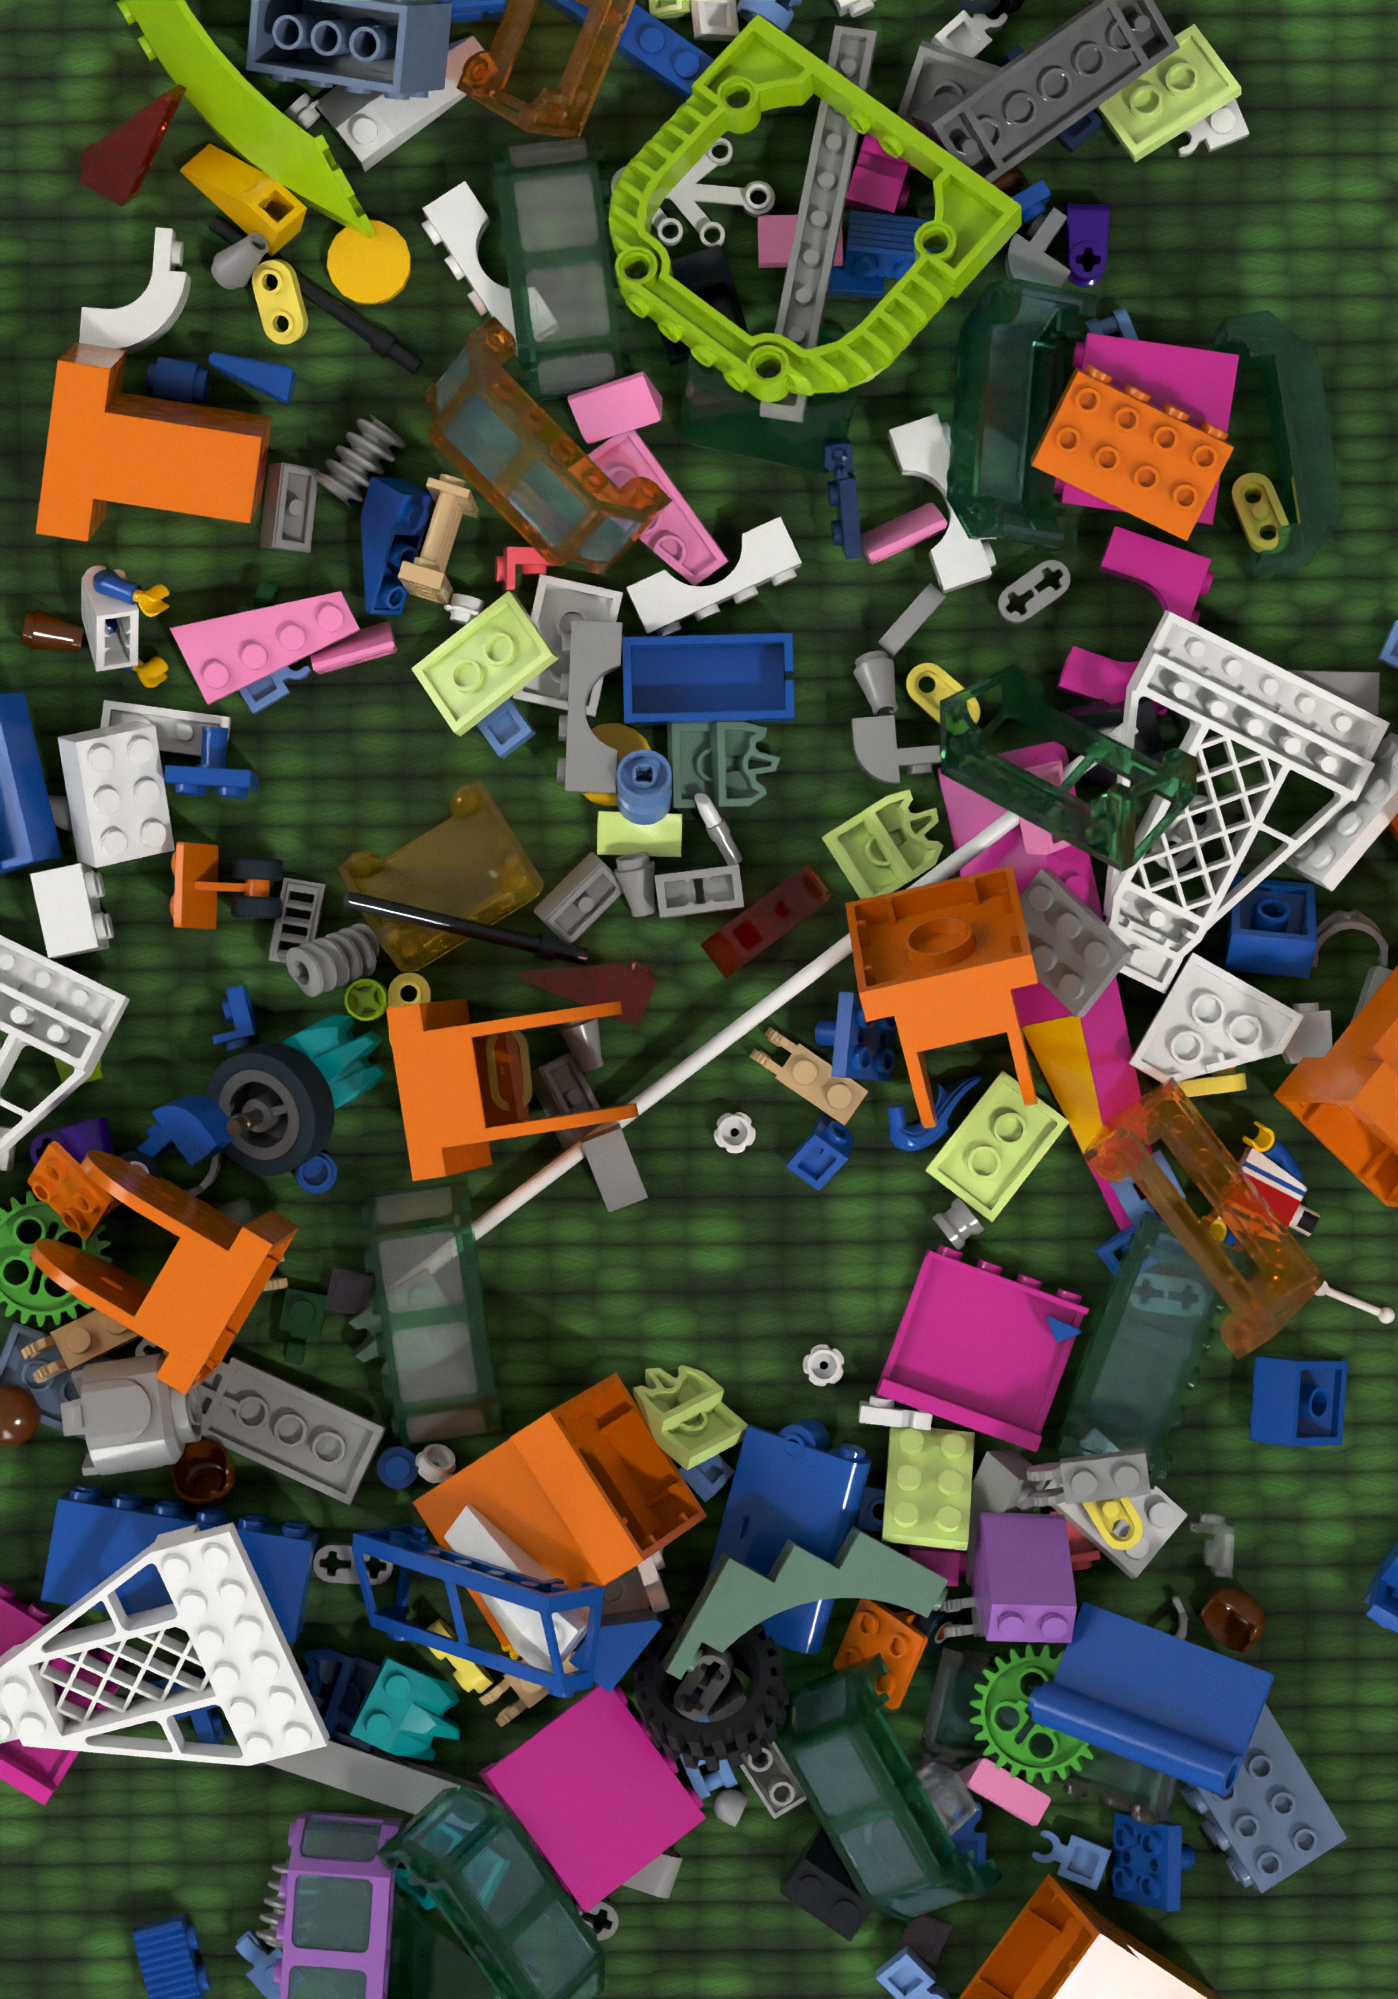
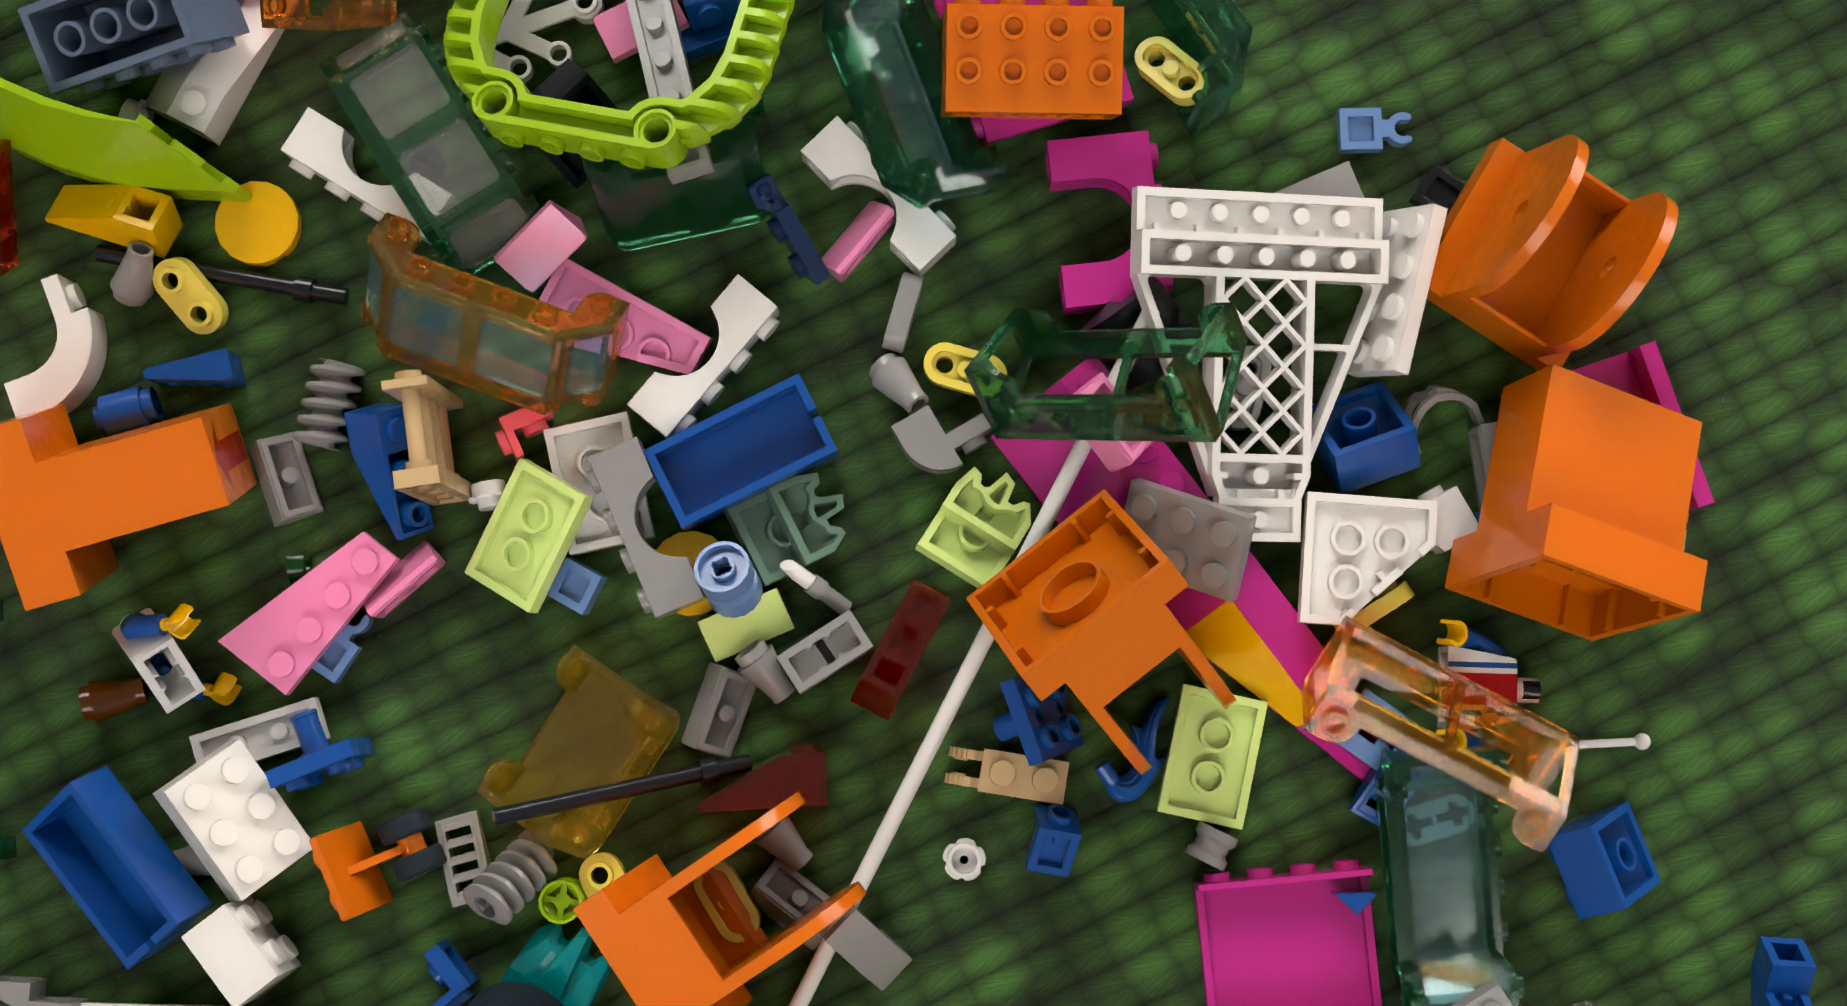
camera: 30 degrees left, 5 degrees down
light grey beam [997,560,1070,624] -> none

